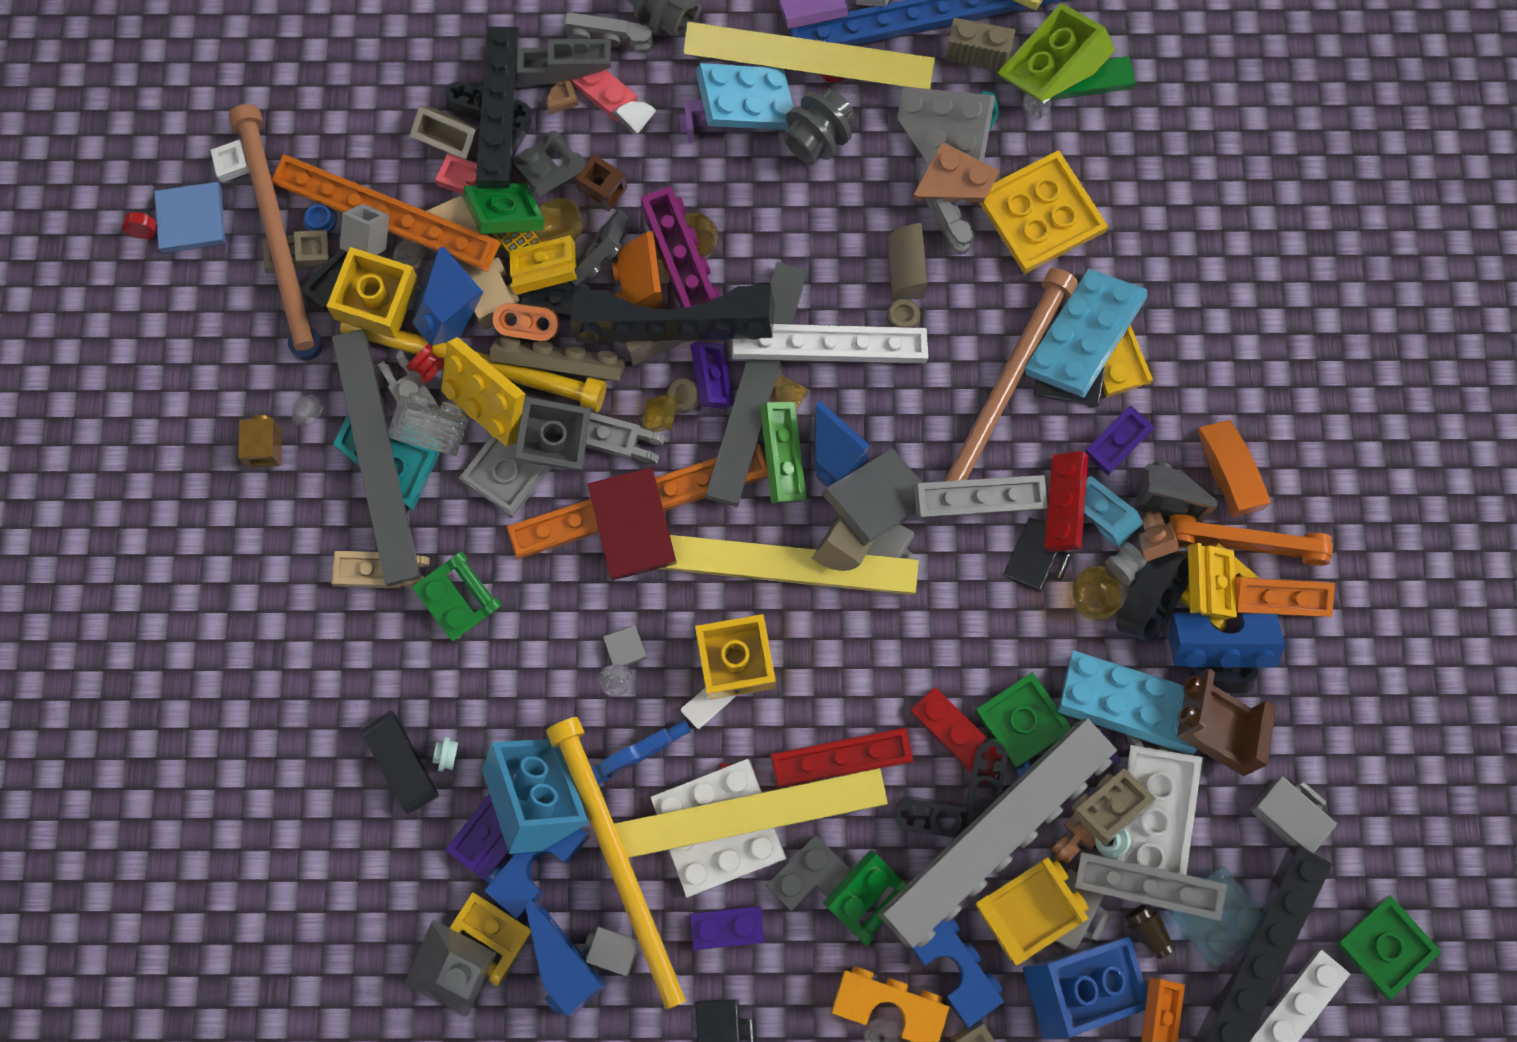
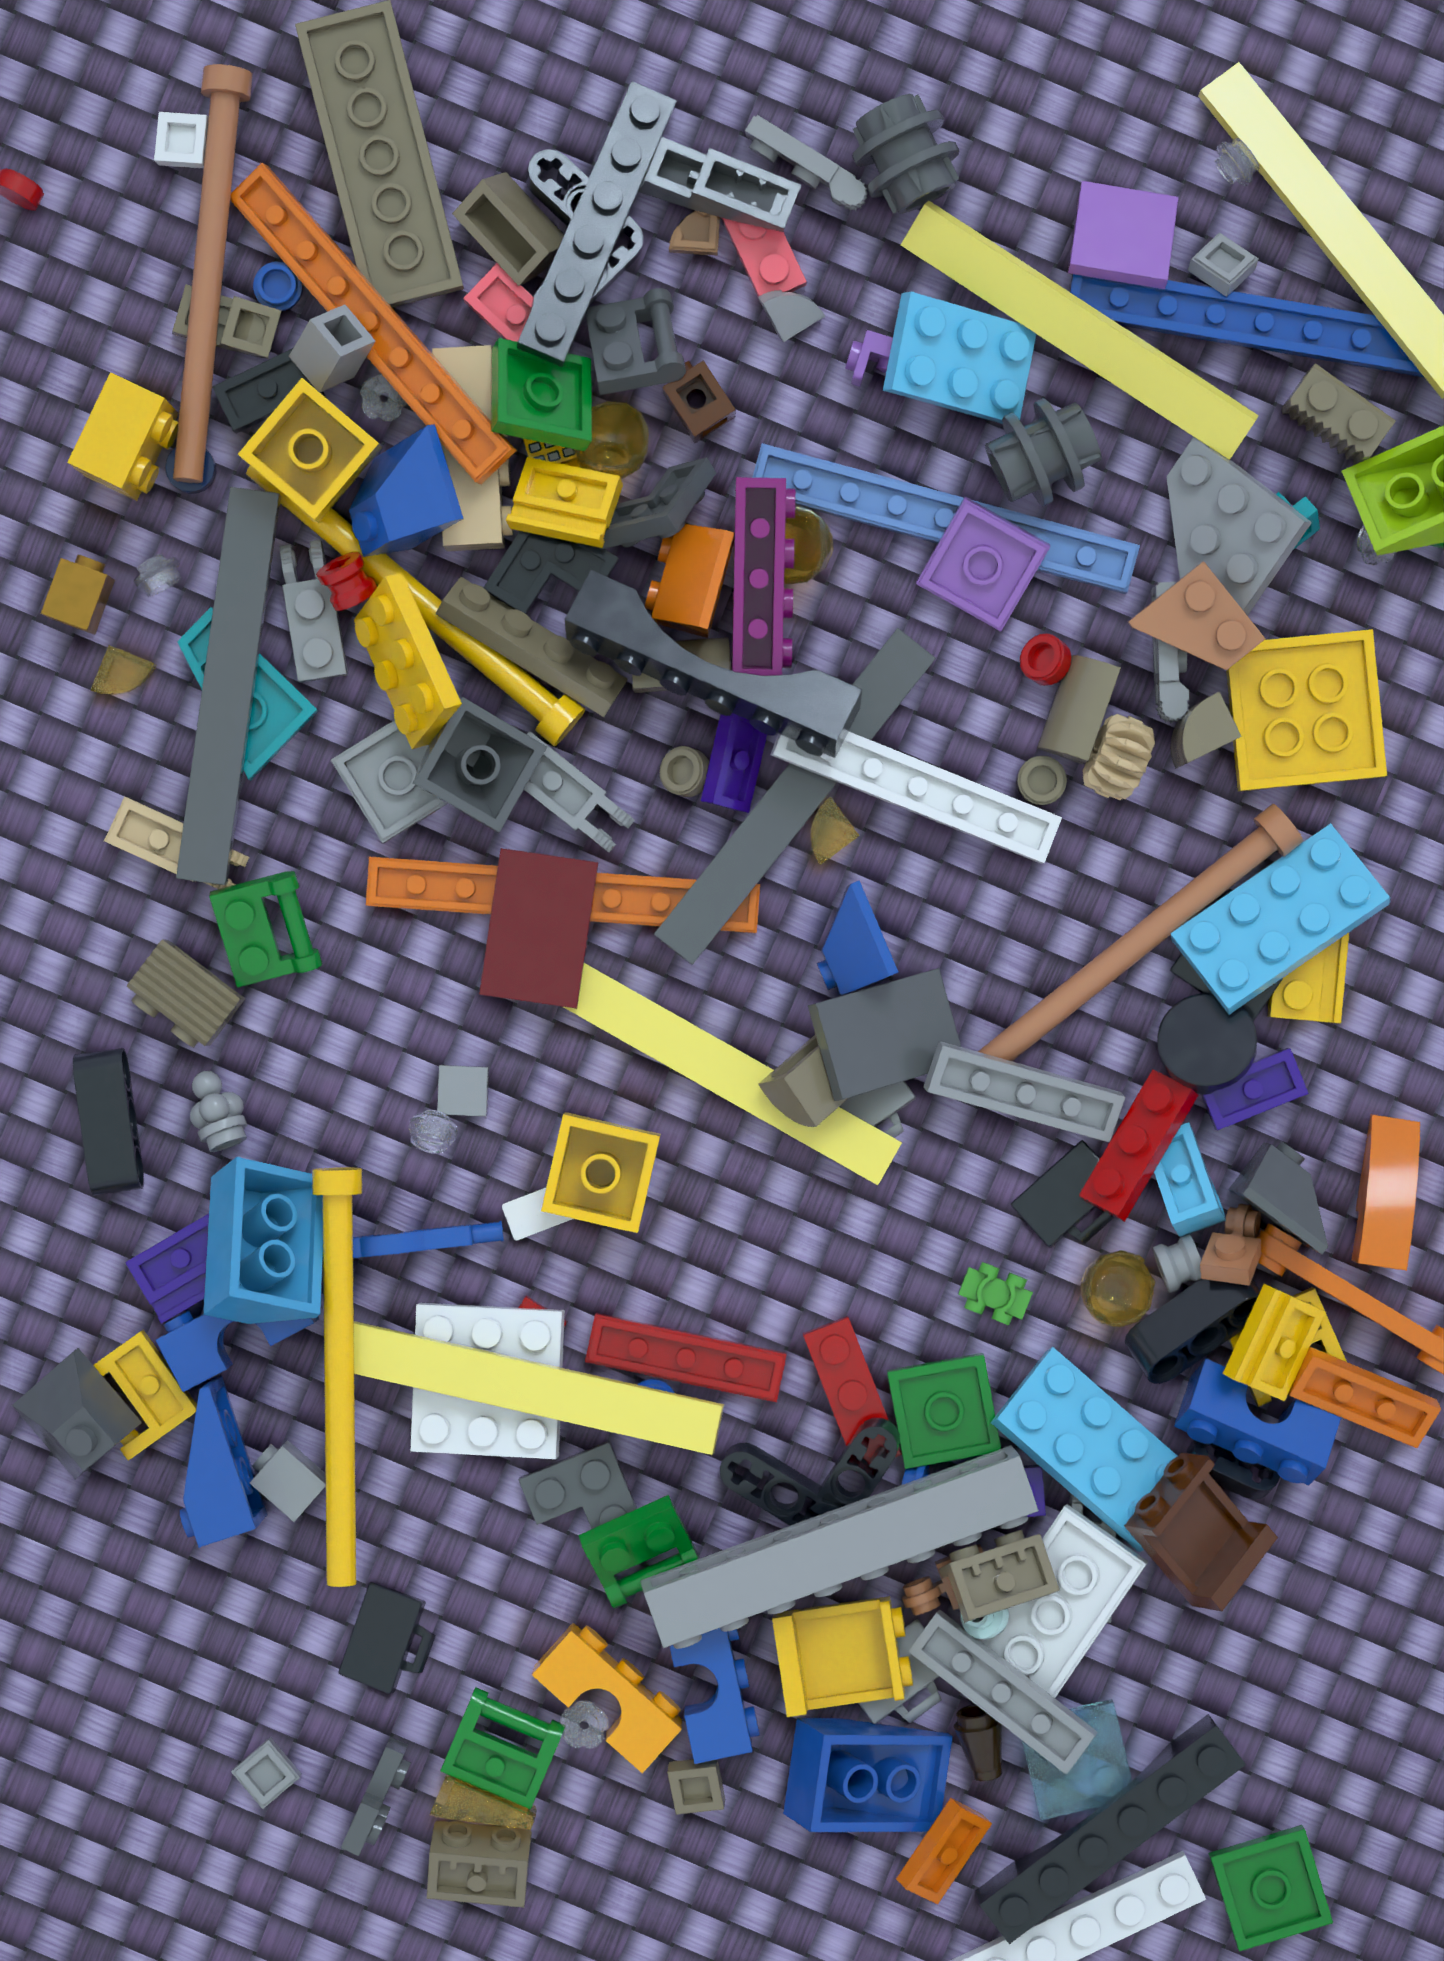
camera: 25 degrees right, 15 degrees up
medium blue tile [155,182,226,253] -> none
clear brick [388,393,468,456] -> none
light aqua plate [432,736,458,772] -> none
orange plate [493,303,560,341] -> none
clear yellow tile [642,395,677,432] -> none
dark purple plate [690,906,765,950] -> none
bright green plate [760,402,807,503] -> none
light grey piece [1249,776,1337,853] -> none
none -> yellow brick [67,372,179,501]
none -> clear yellow tile [91,645,156,695]
none -> dark tan brick [126,939,245,1048]
none -> light grey piece [190,1071,247,1152]
none -> dark tan plate [295,0,464,307]
none -> medium blue tile [752,443,1140,594]
none -> medium lavender tile [916,497,1050,632]
none -> bright green piece [958,1262,1033,1325]
none -> red tile [1020,634,1071,686]
none -> tan gear [1082,714,1155,800]
none -> black tile [1157,993,1257,1095]
none -> dark tan brick [1170,692,1242,769]

